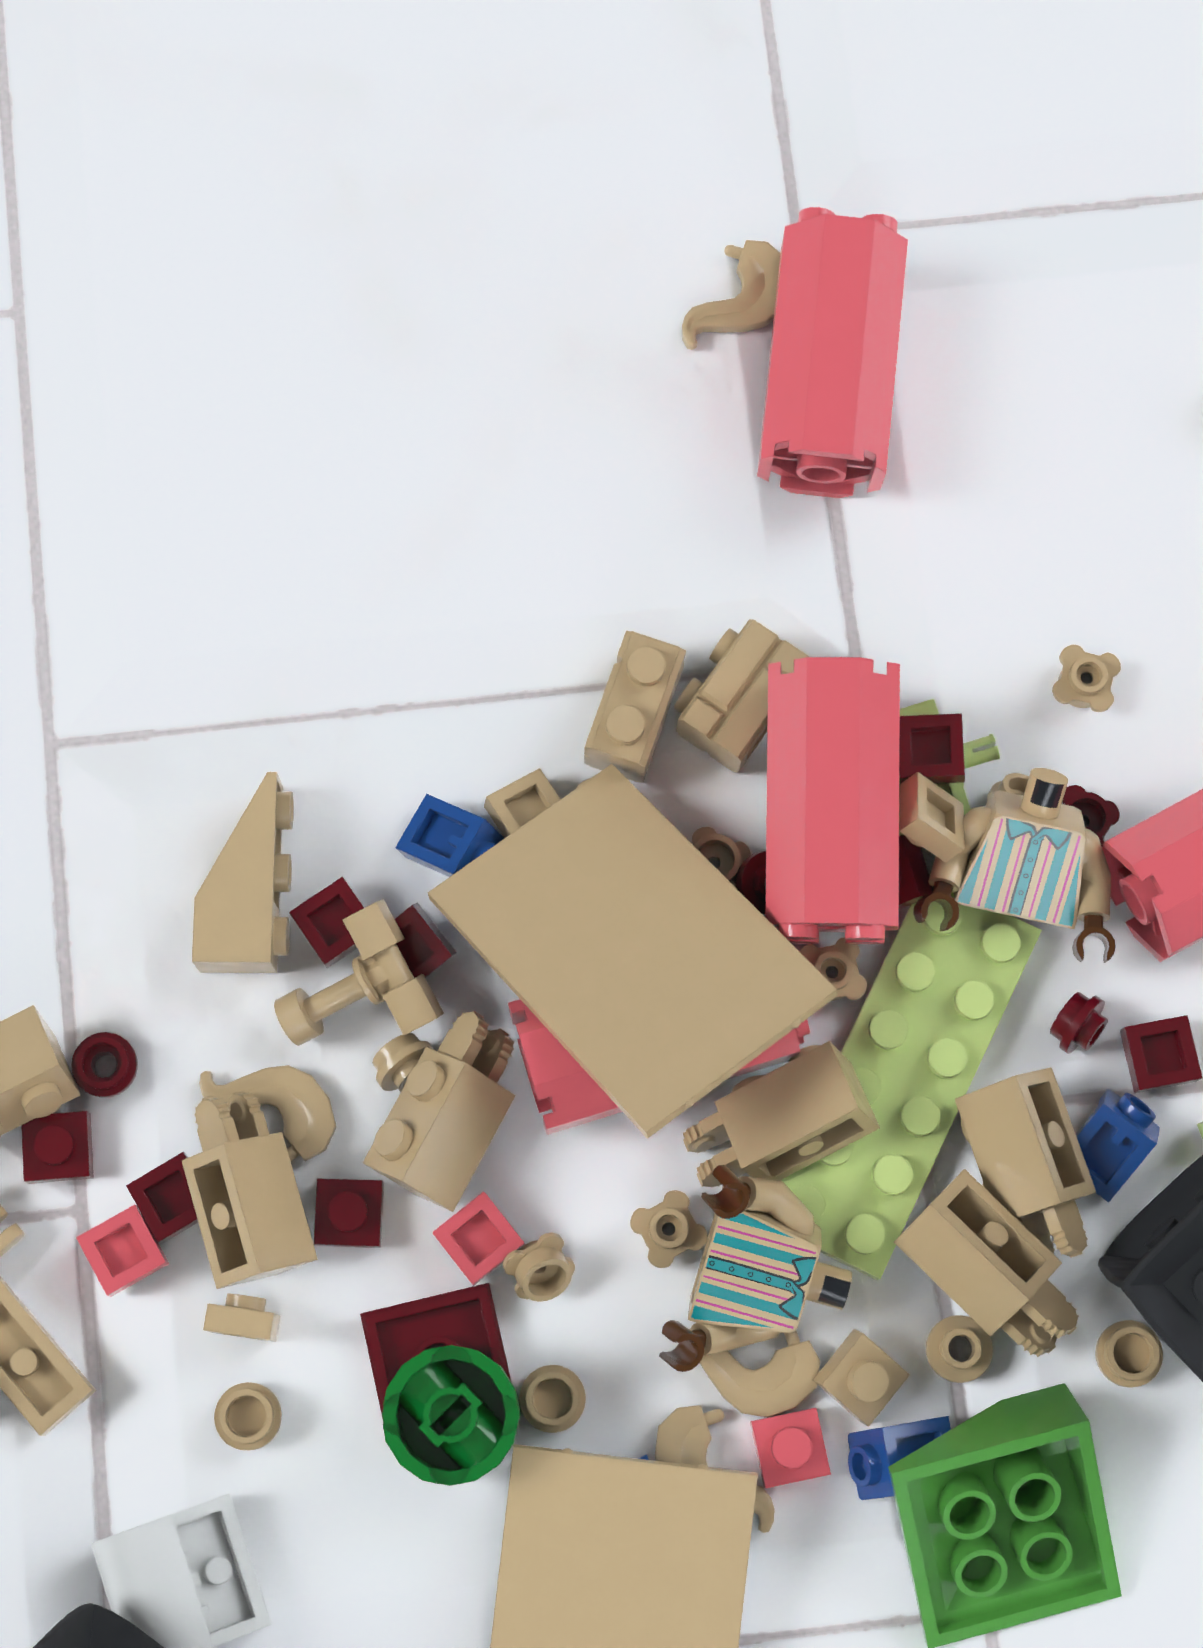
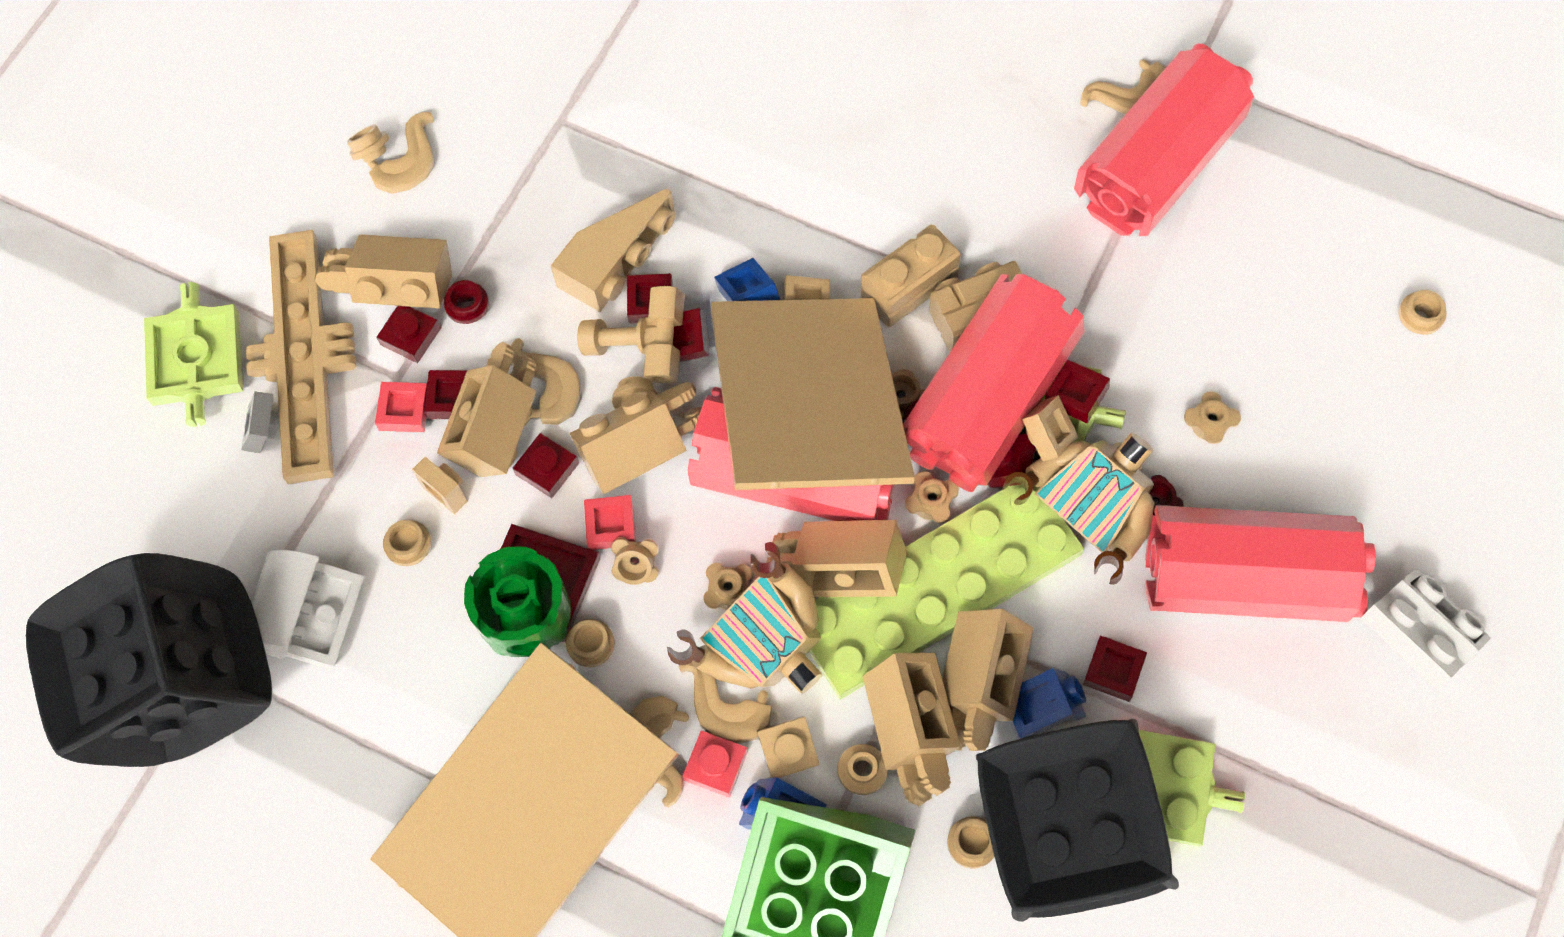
camera: 40 degrees right, 10 degrees down
dark red plate [1050,992,1108,1054] -> none

